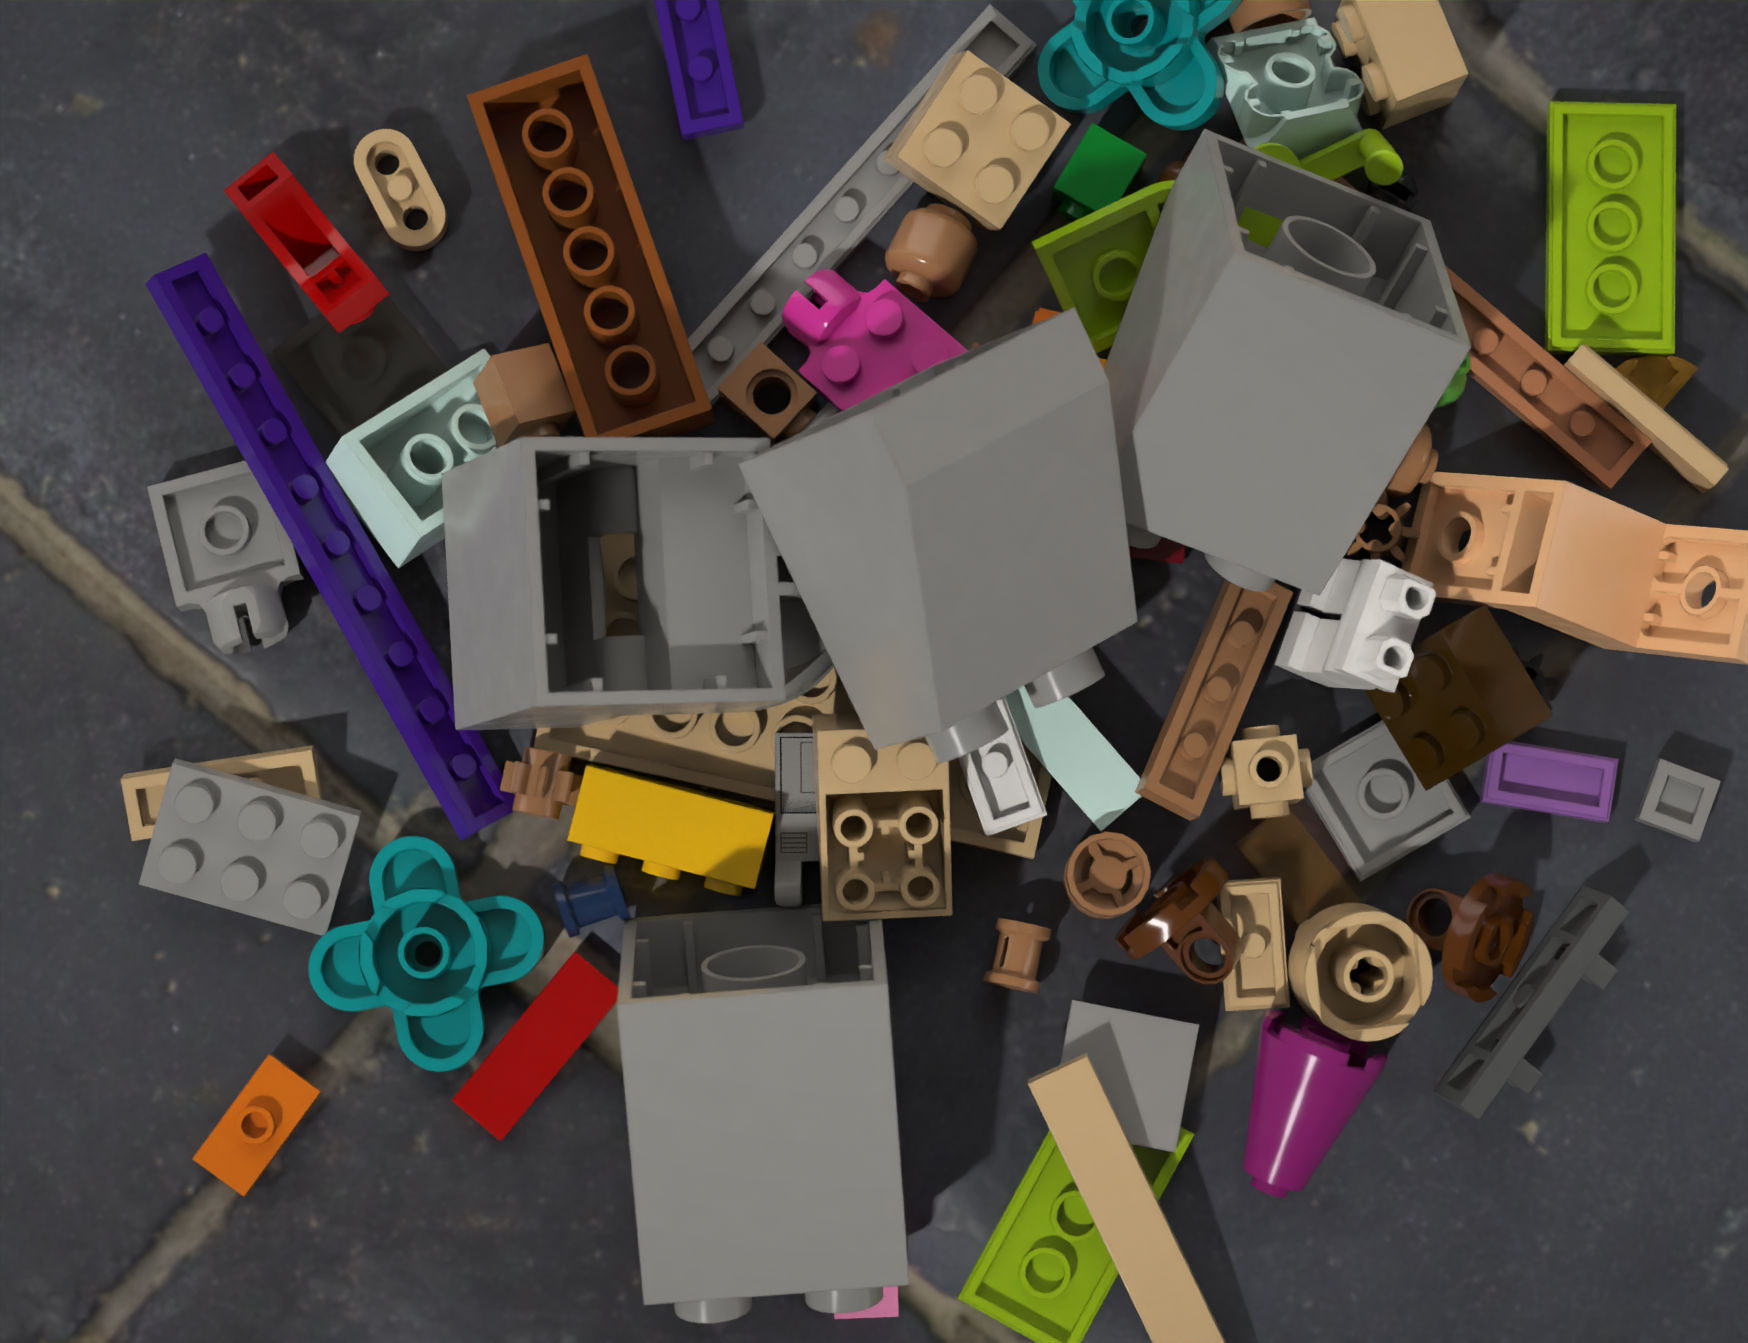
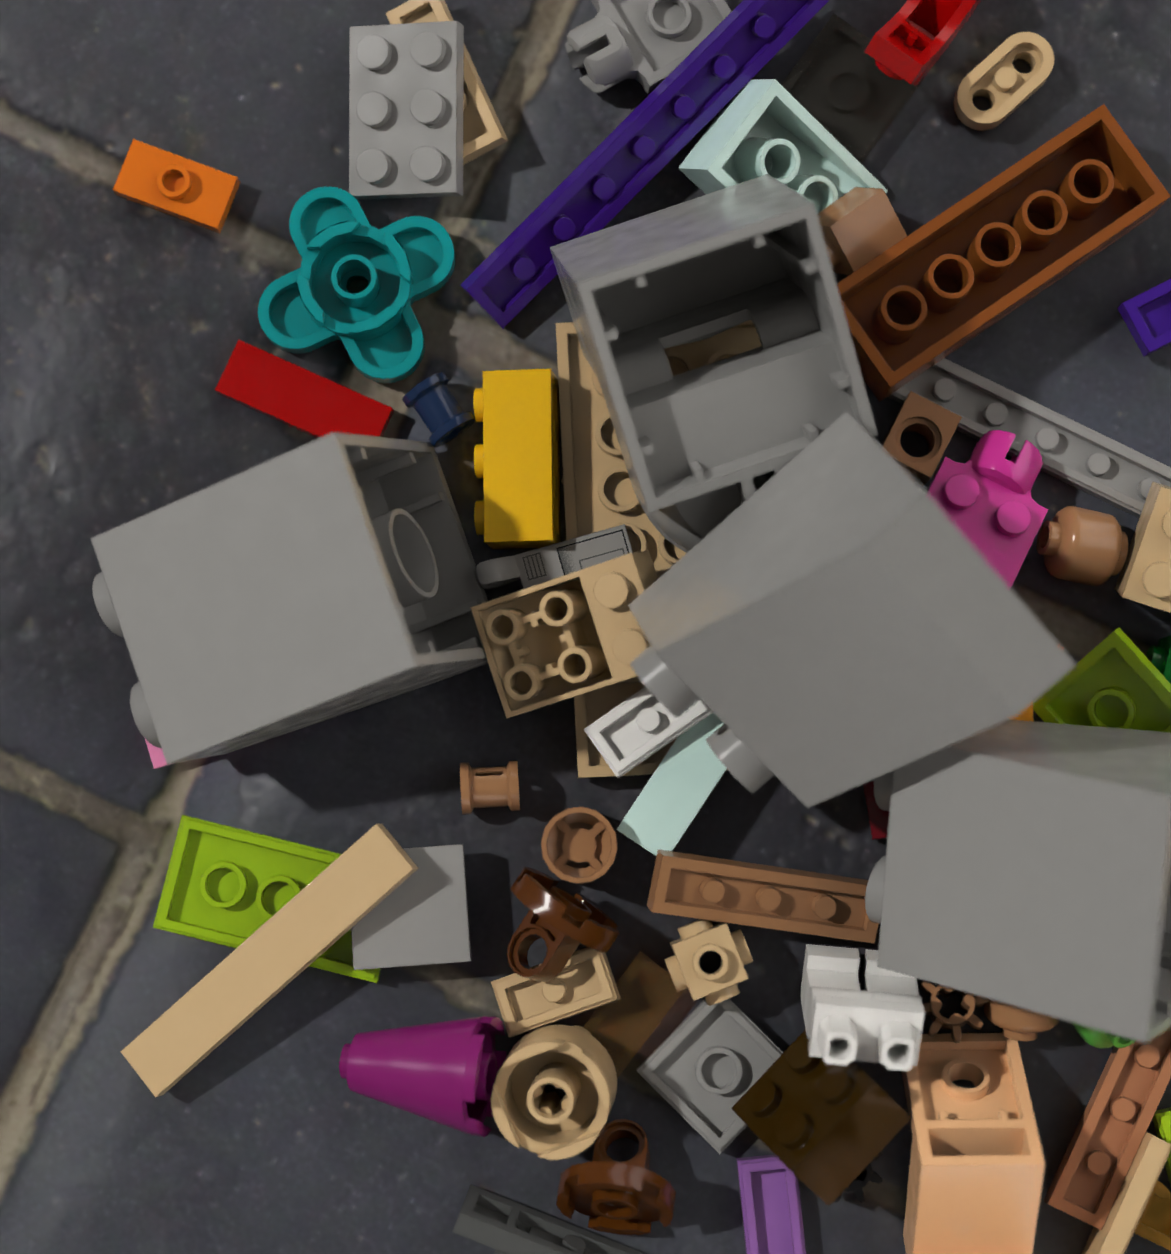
camera: 75 degrees right, 0 degrees up
medium nougat gear [500,747,583,820] -> none

